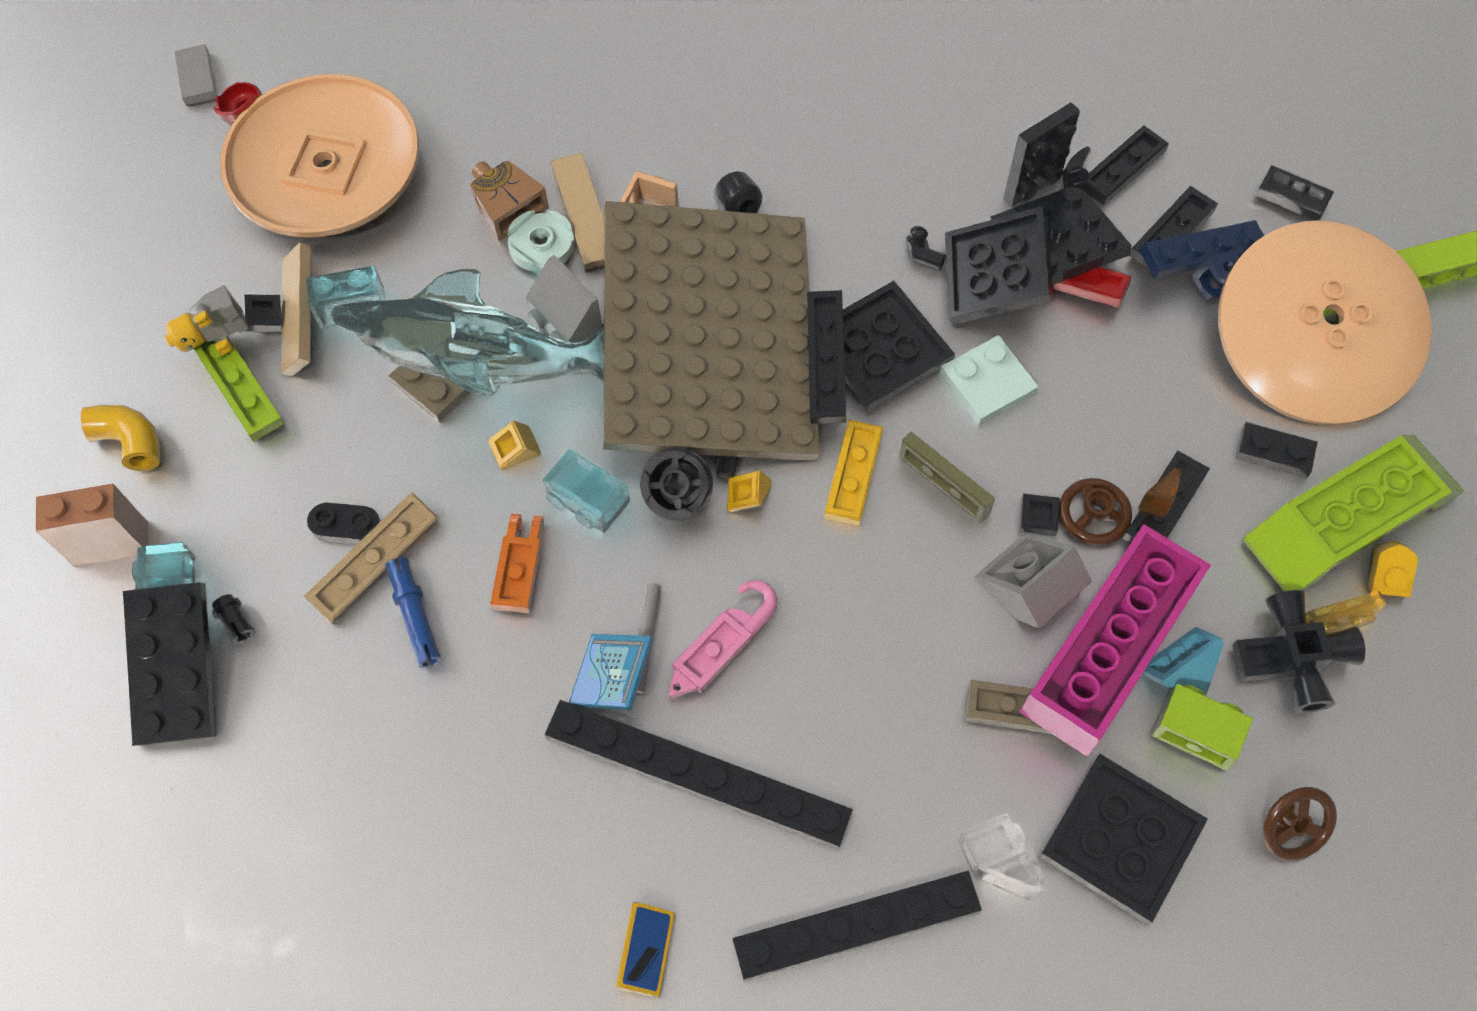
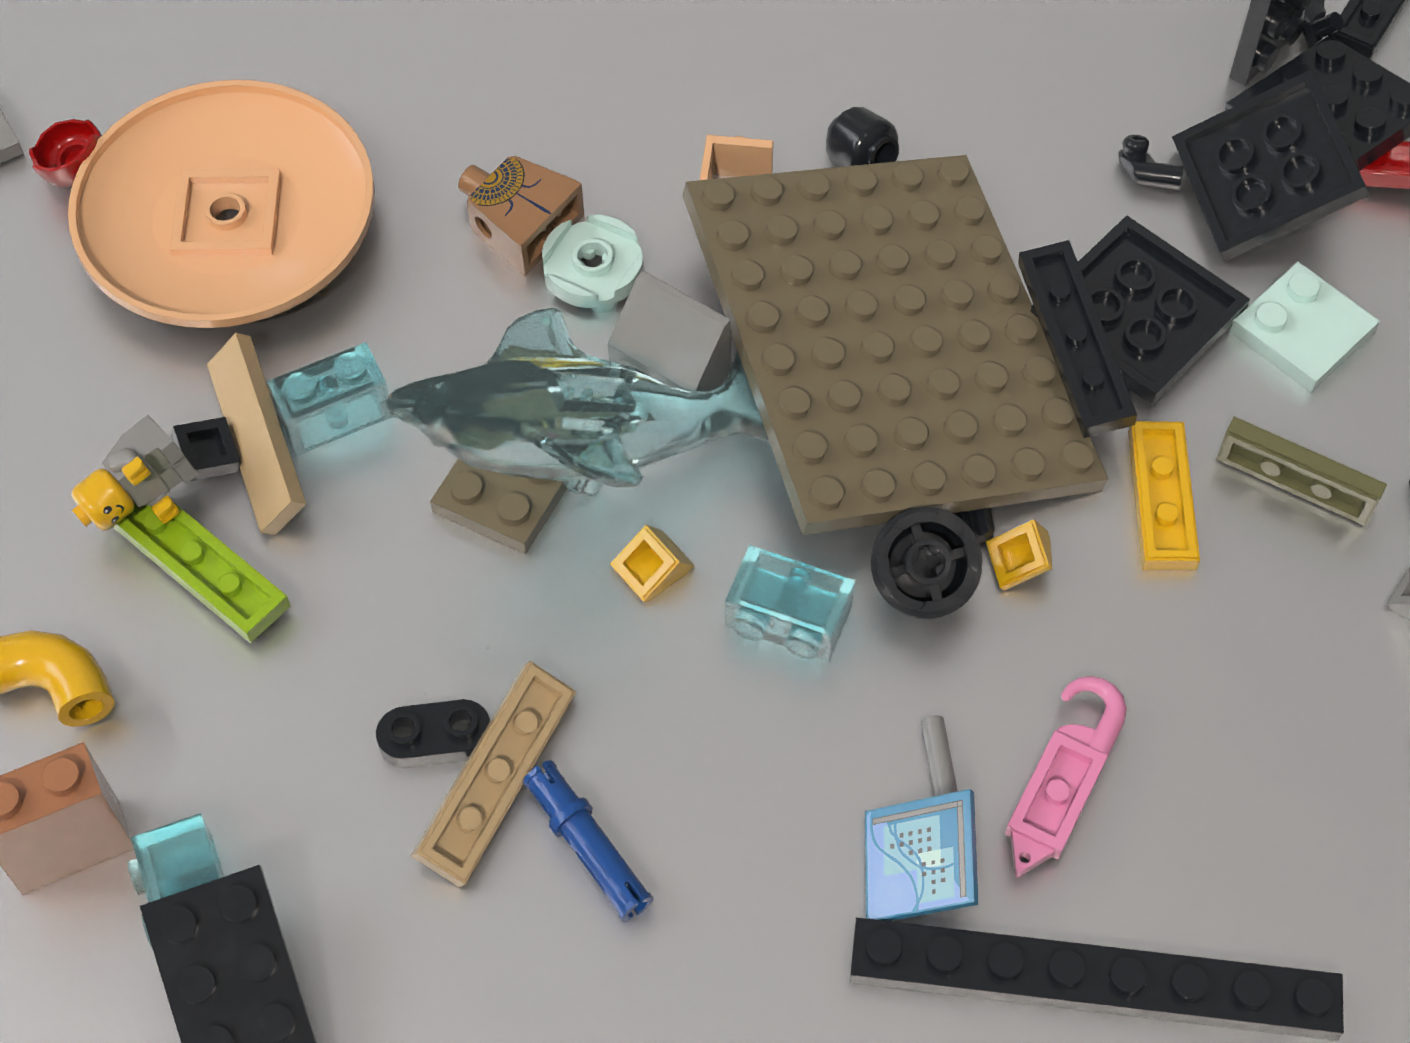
camera: 15 degrees left, 5 degrees down
black pin [212,594,255,644] -> none
orange hinge [490,513,544,613] -> none
tan tile [551,153,604,271] -> none

